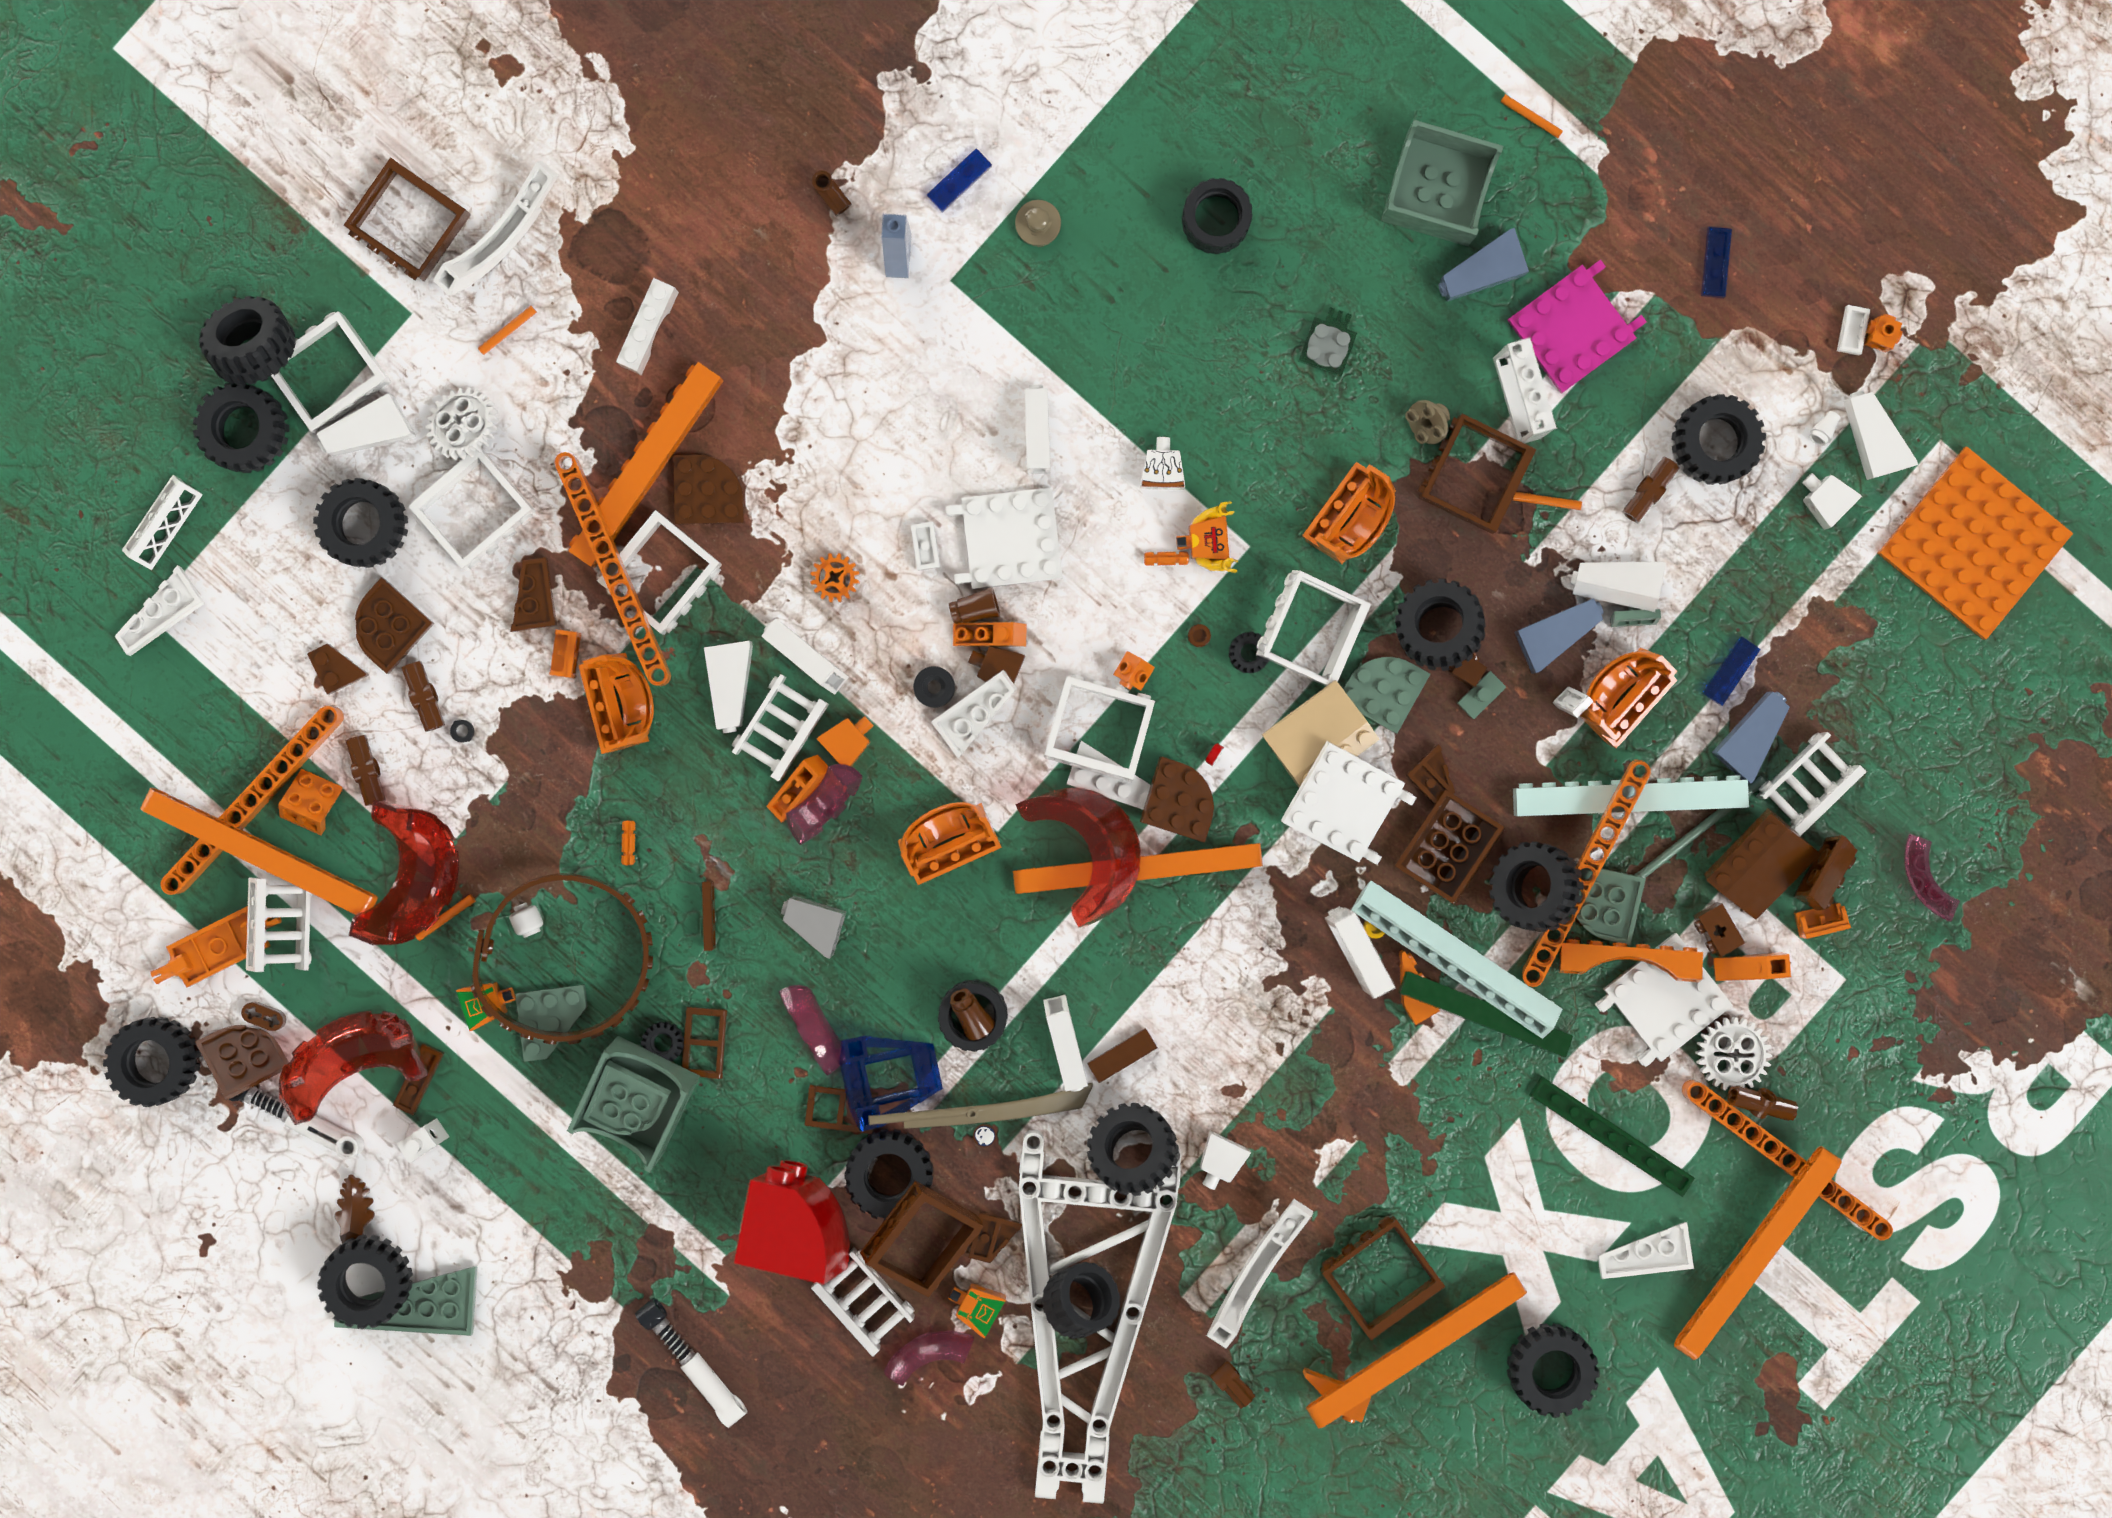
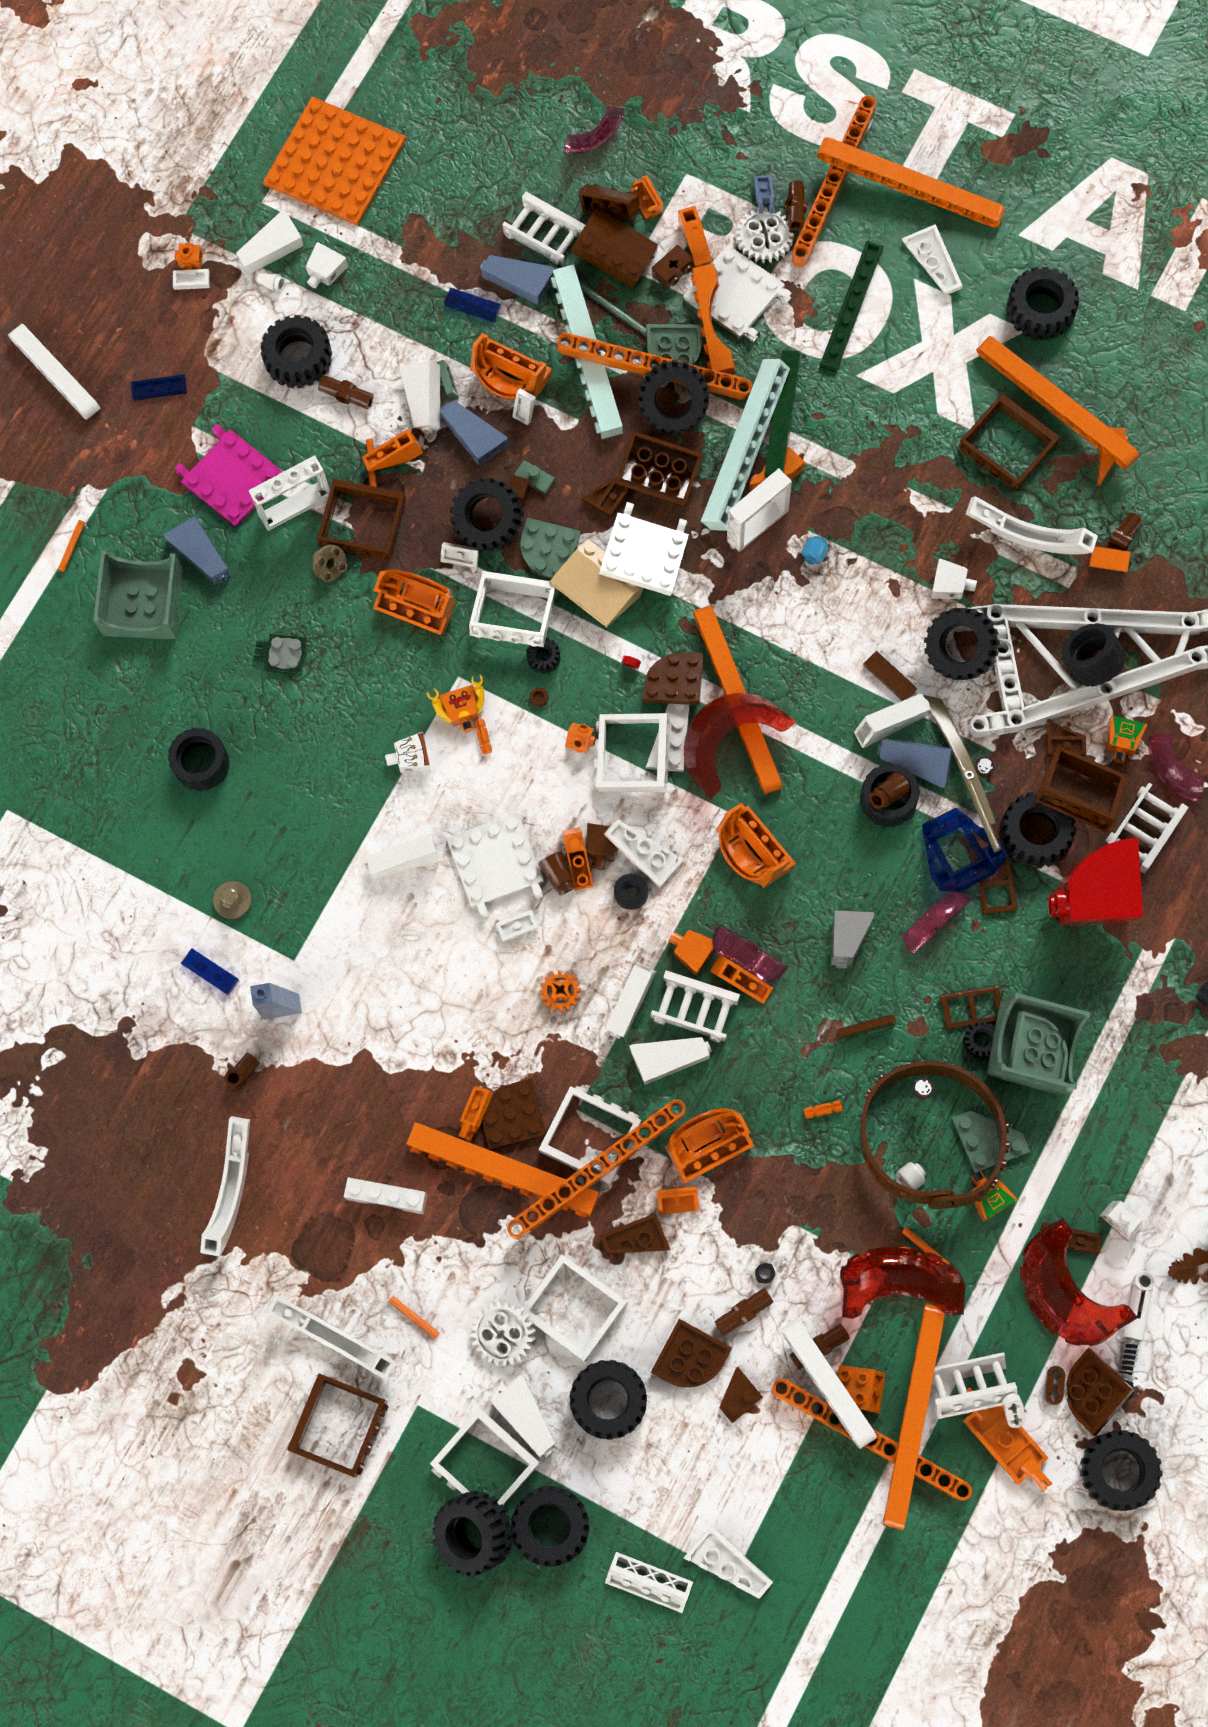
camera: 90 degrees left, 15 degrees down
none -> white beam [8,324,101,420]
none -> white arch [200,1116,250,1256]
none -> orange slope [362,429,423,472]
none -> white plate [440,542,479,568]
none -> orange hinge [458,1086,493,1142]
none -> sand blue hinge [753,176,775,214]
none -> white beam [780,1319,877,1449]
none -> dark azure head [801,536,829,565]
none -> sand blue slope [877,738,952,788]
none -> tile [913,1078,933,1099]
none -> white beam [1002,1393,1026,1428]
none -> orange hinge [1089,546,1131,573]

